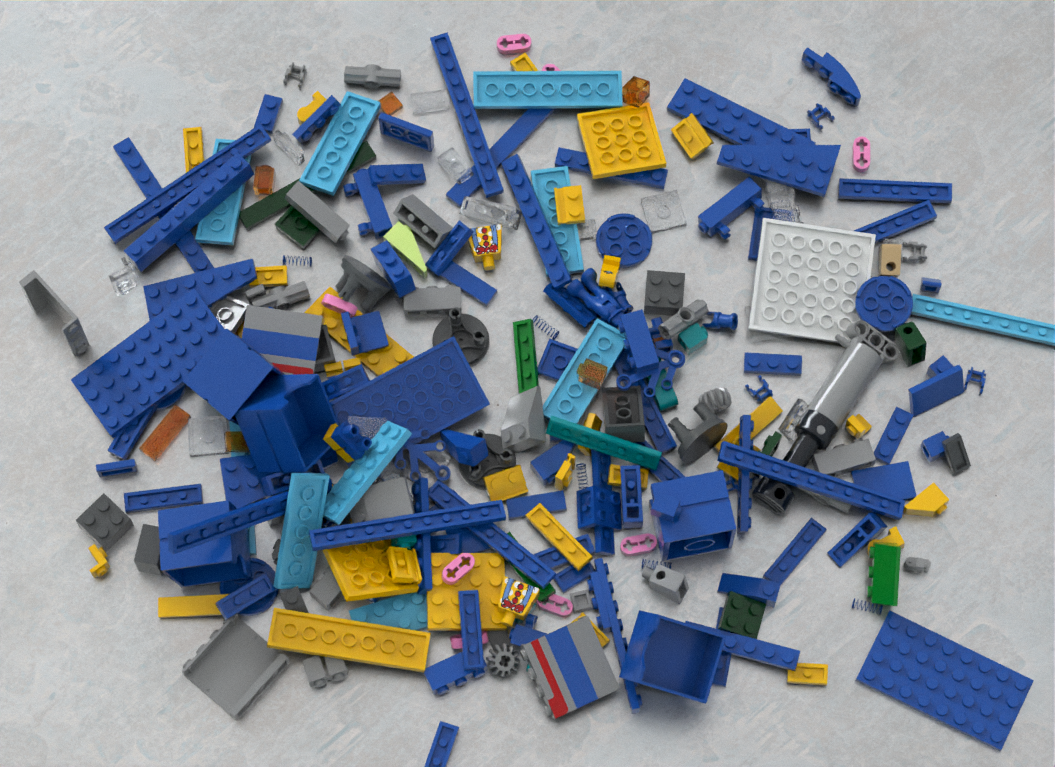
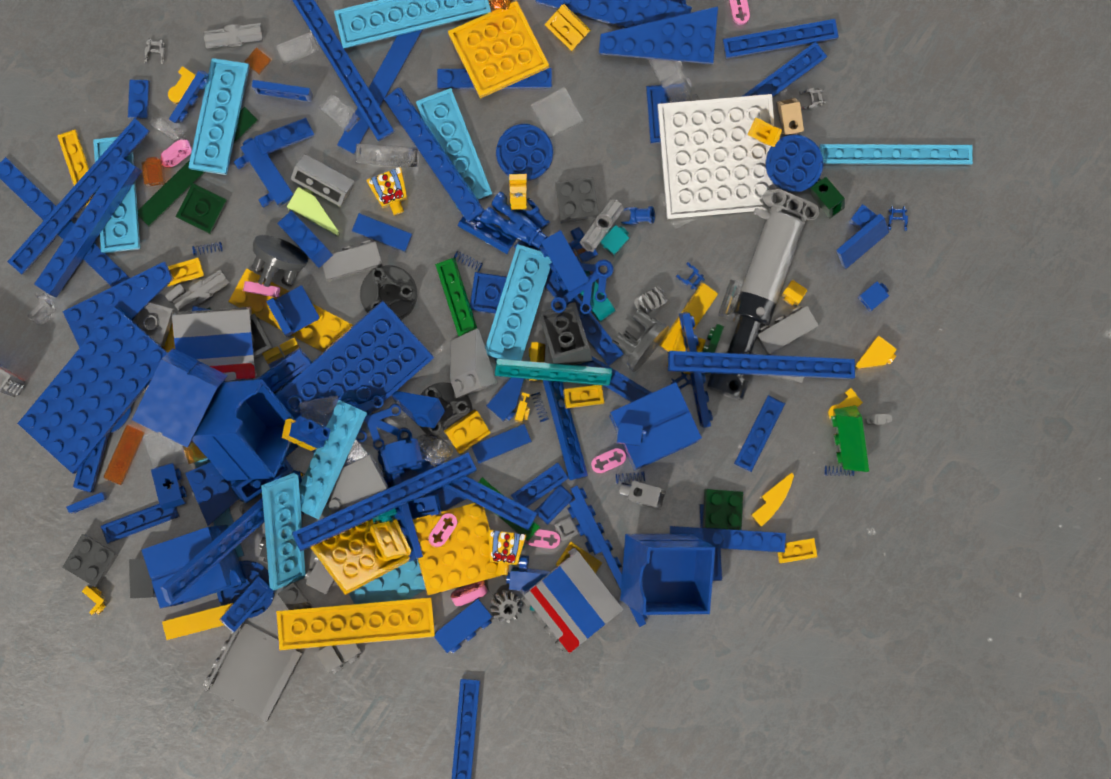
camera: 15 degrees left, 15 degrees up
light grey brick [284,181,350,243] -> none
blue tile [425,220,474,276] -> none
blue tile [458,590,484,670] -> none
yellow tile [525,503,593,571] -> none
yellow plate [554,185,585,225] -> none
clear orange brick [576,358,608,390] -> none
blue bracket [576,486,622,530] -> none
clear tile [577,219,597,241] -> none
blue slope [620,465,643,528] -> none
blue brick [698,177,765,240] -> none
blue slope [717,573,781,608] -> none
blue plate [744,352,802,376] -> none
blue slope [827,512,888,567] -> none
blue tile [851,461,916,509] -> none
blue plate [855,610,1034,751] -> none
blue plate [874,406,914,465] -> none
blue slope [920,277,942,293] -> none
dark grey tile [942,433,971,475] -> none
none -> blue brick [151,463,187,510]
none -> bright pink beam [161,140,192,167]
none -> blue brick [380,439,423,475]
none -> clear tile [417,434,453,467]
none -> yellow bracket [747,117,782,147]
none -> yellow slope [750,473,794,527]

